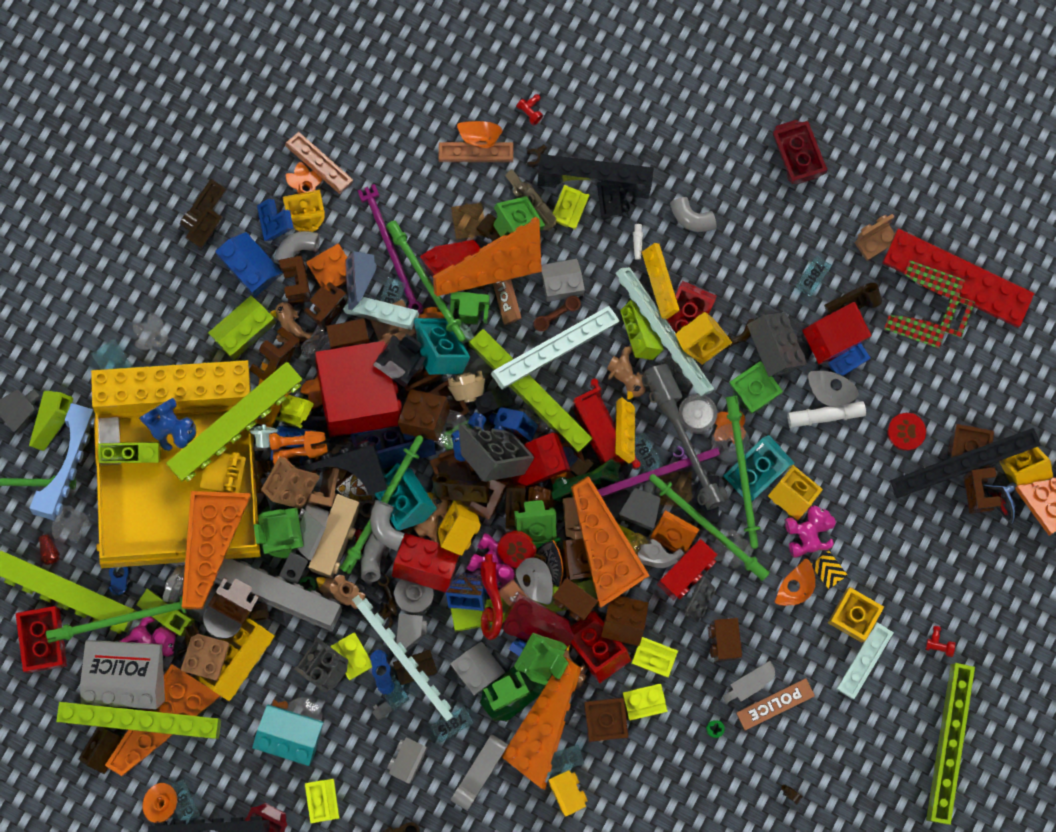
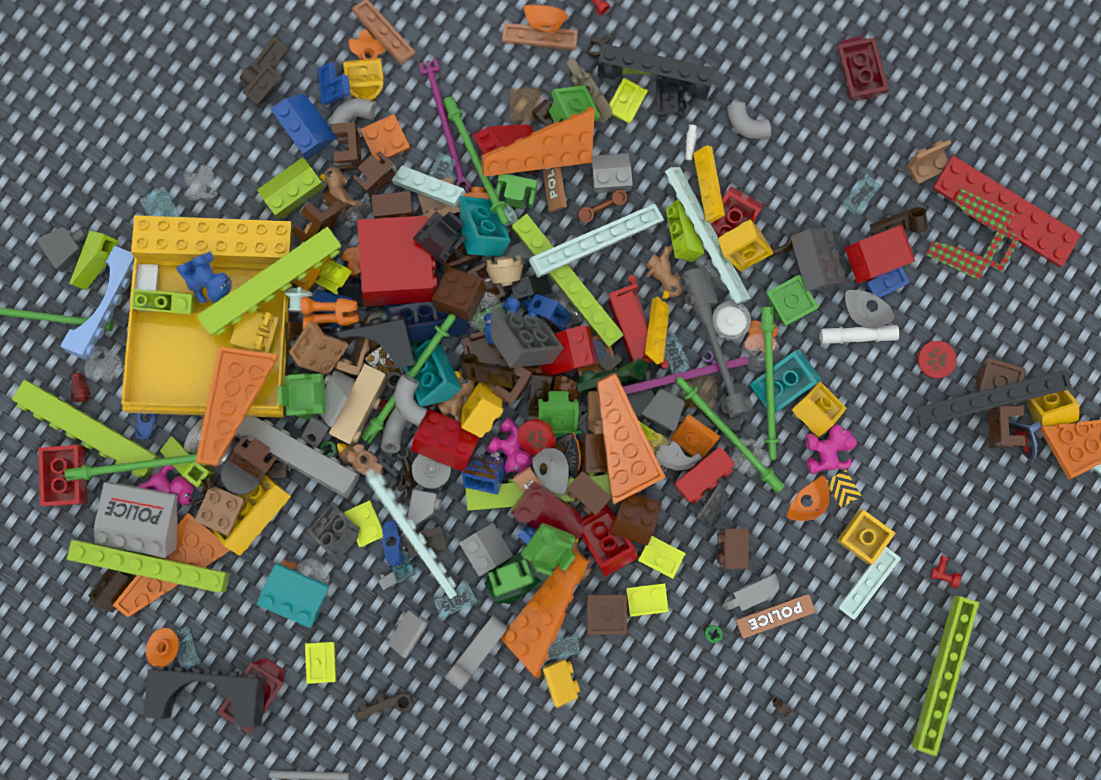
camera: 10 degrees right, 5 degrees up
sand blue slope [345,251,376,310] -> none
red plant [481,554,503,640] -> none

